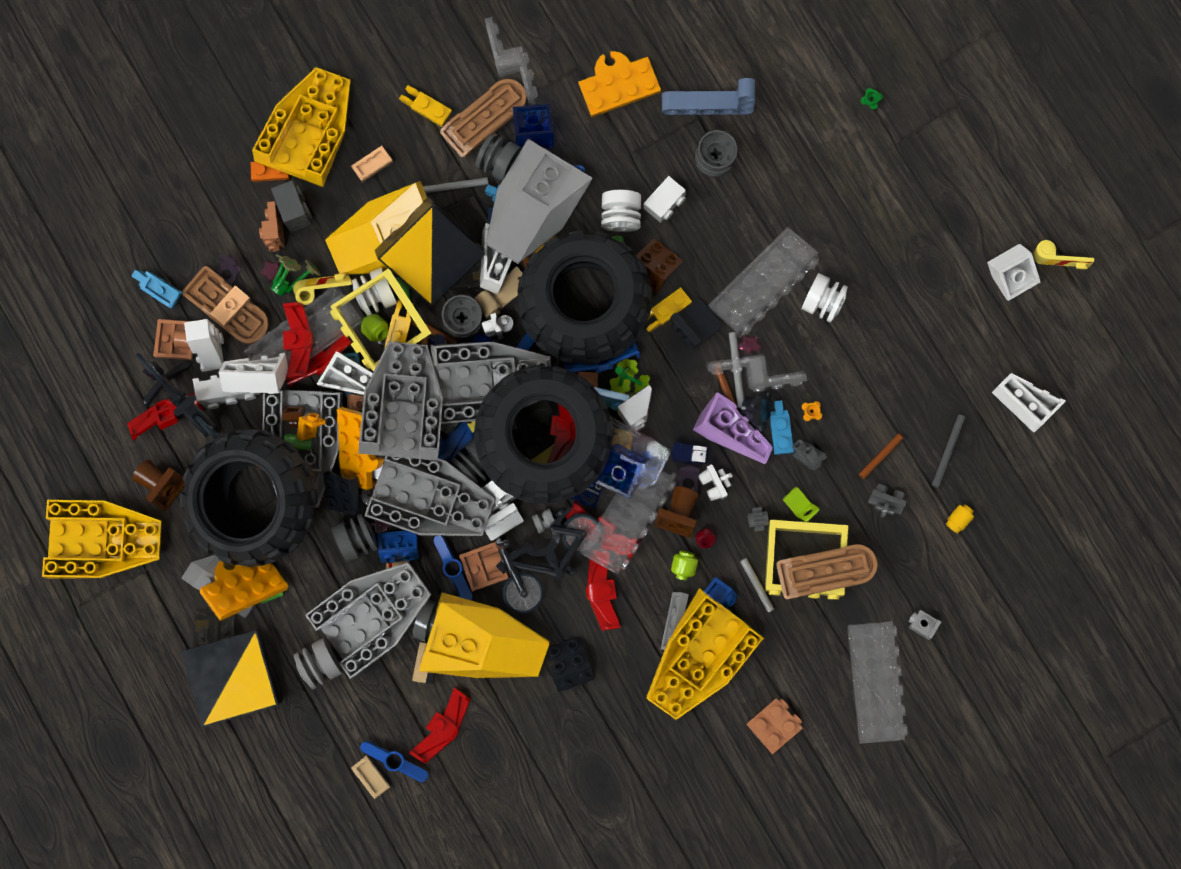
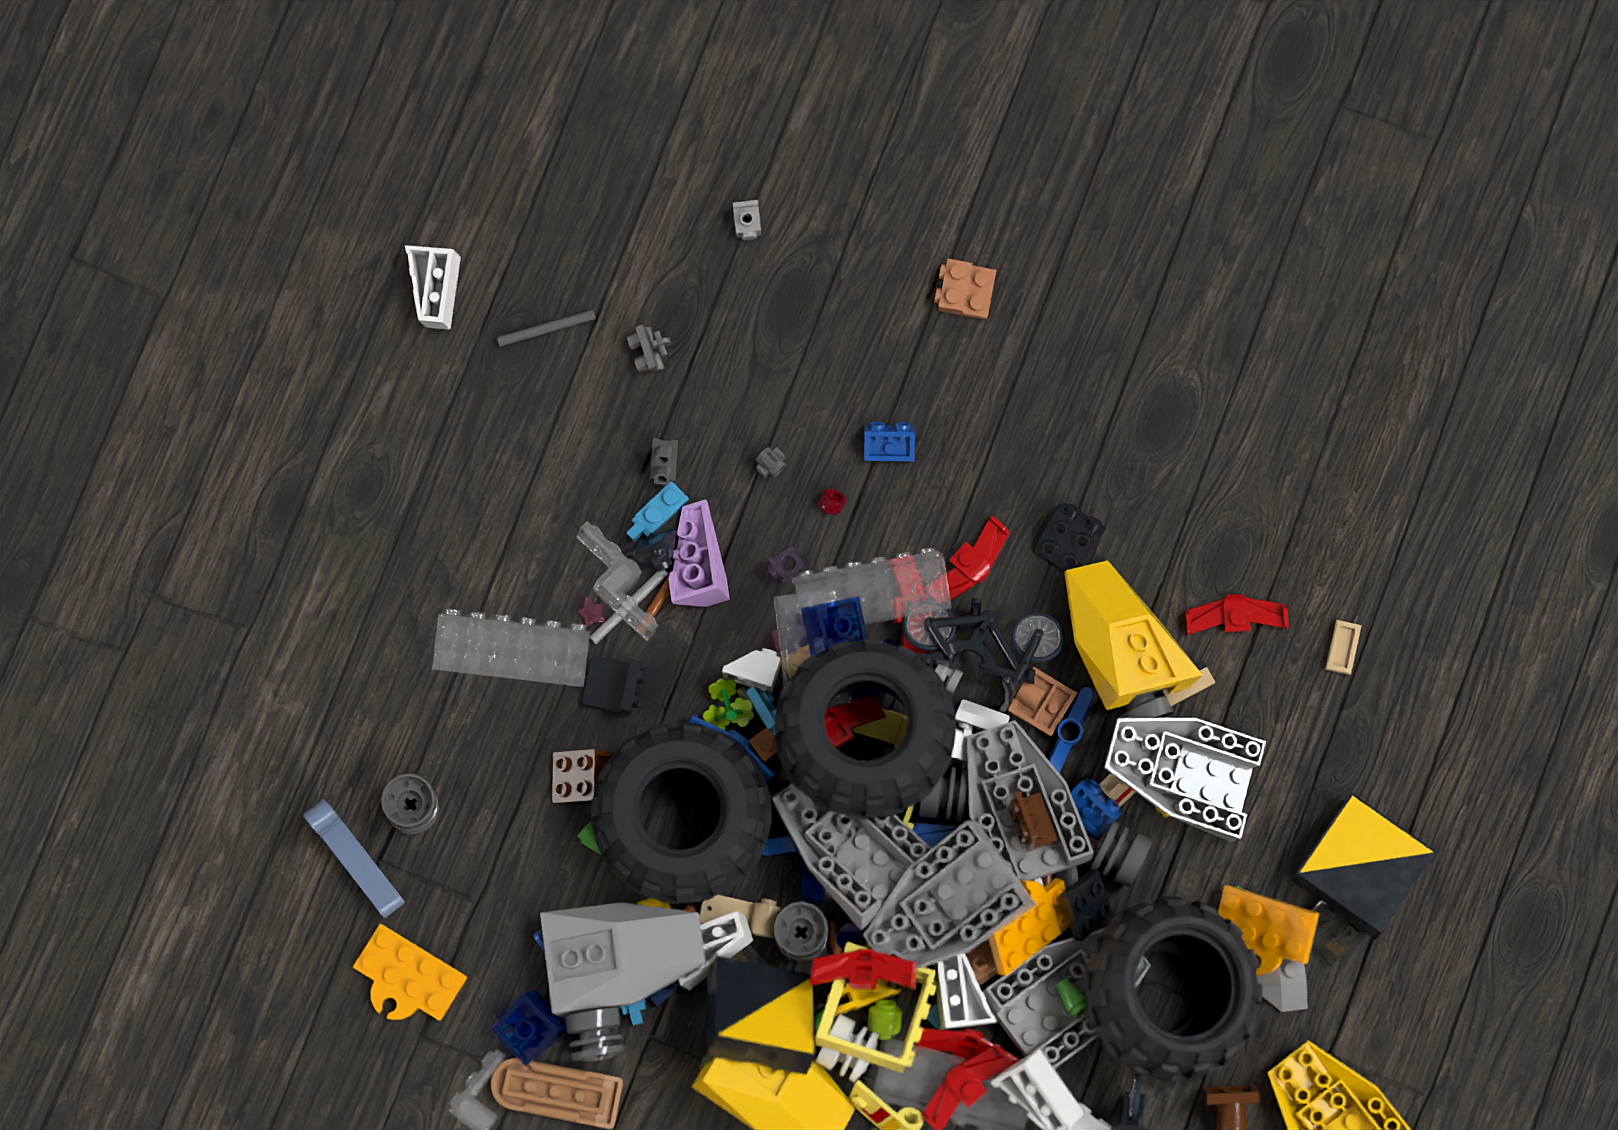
camera: 135 degrees left, 0 degrees up
reddish brown tile [282,406,305,428] -> none
light grey wheel [293,638,343,690] -> none
light orange bracket [297,413,326,441] -> none
blue piece [360,741,428,782] -> none
light grey bar [423,177,489,194] -> none
white hips [482,313,513,340] -> none
white wheel [601,190,641,232] -> none
white brick [644,176,686,223] -> none
yellow wedge [646,588,764,720] -> none
yellow hinge [647,287,692,332] -> none
reddish brown plant [654,486,699,539] -> none
light grey hinge [661,592,689,650] -> none
lime head [671,550,698,580] -> none
clear blue leg [672,442,709,465] -> none
white hips [698,464,733,501] -> none
light grey bar [740,558,774,613] -> none
light yellow window [765,520,848,600] -> none
medium nougat piece [777,545,877,599] -> none
lime bracket [783,487,820,522] -> none
white wheel [801,273,848,323] -> none
light orange plate [802,401,822,421] -> none
clear bracket [847,621,908,744] -> none
dark orange bar [858,433,904,479] -> none
green plate [861,88,883,110] -> none
yellow brick [946,504,974,534] -> none
white slope [987,244,1040,301] -> none
light yellow door [1032,240,1094,269] -> none
none -> red plate [810,948,917,989]
none -> reddish brown bracket [1008,790,1058,852]

